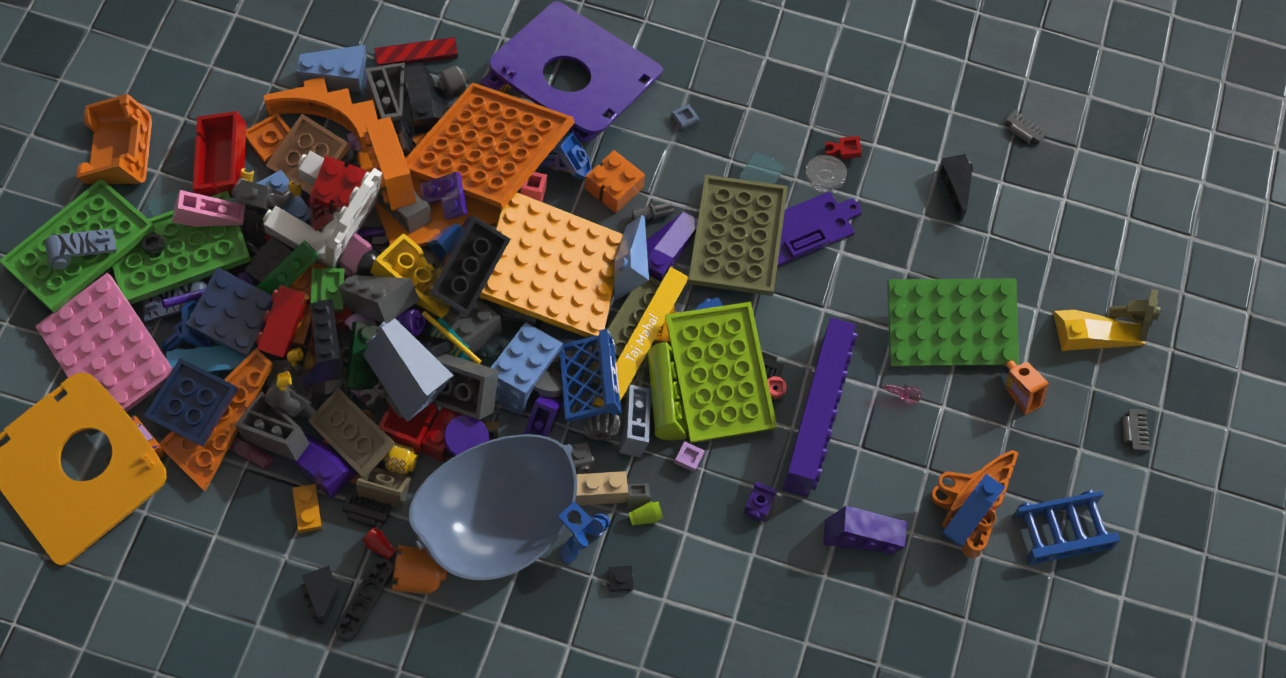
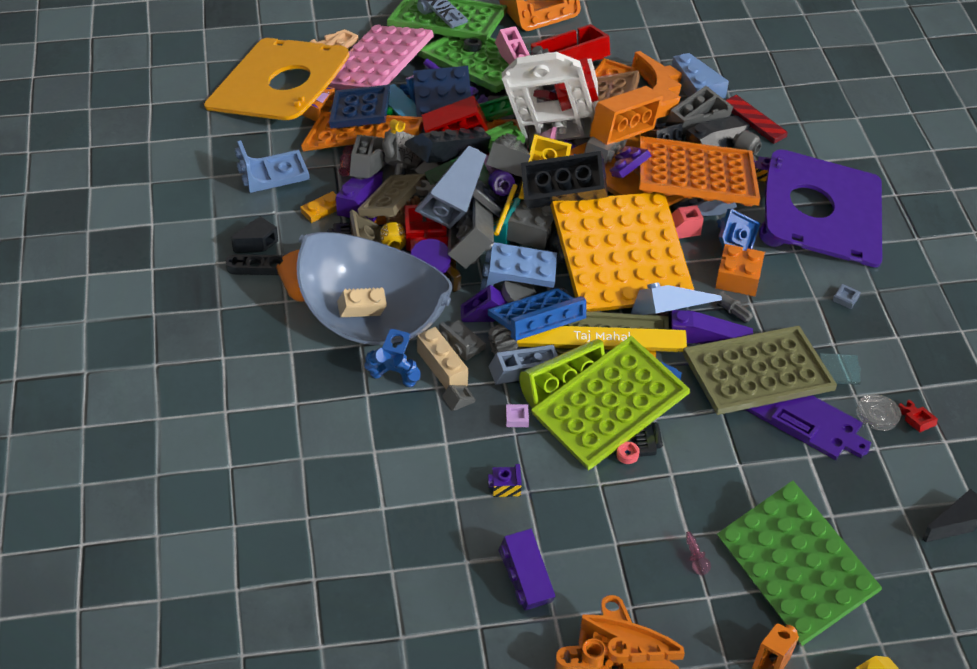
camera: 70 degrees right, 15 degrees down
black plate [609,566,634,592] -> none
lime cone [629,501,663,526] -> none
dark purple brick [782,317,858,497] -> none
blue slope [942,474,1005,547] -> none
none -> medium blue bracket [235,140,310,193]
none -> light nougat wing [310,29,359,50]
none -> tan brick [337,287,387,317]

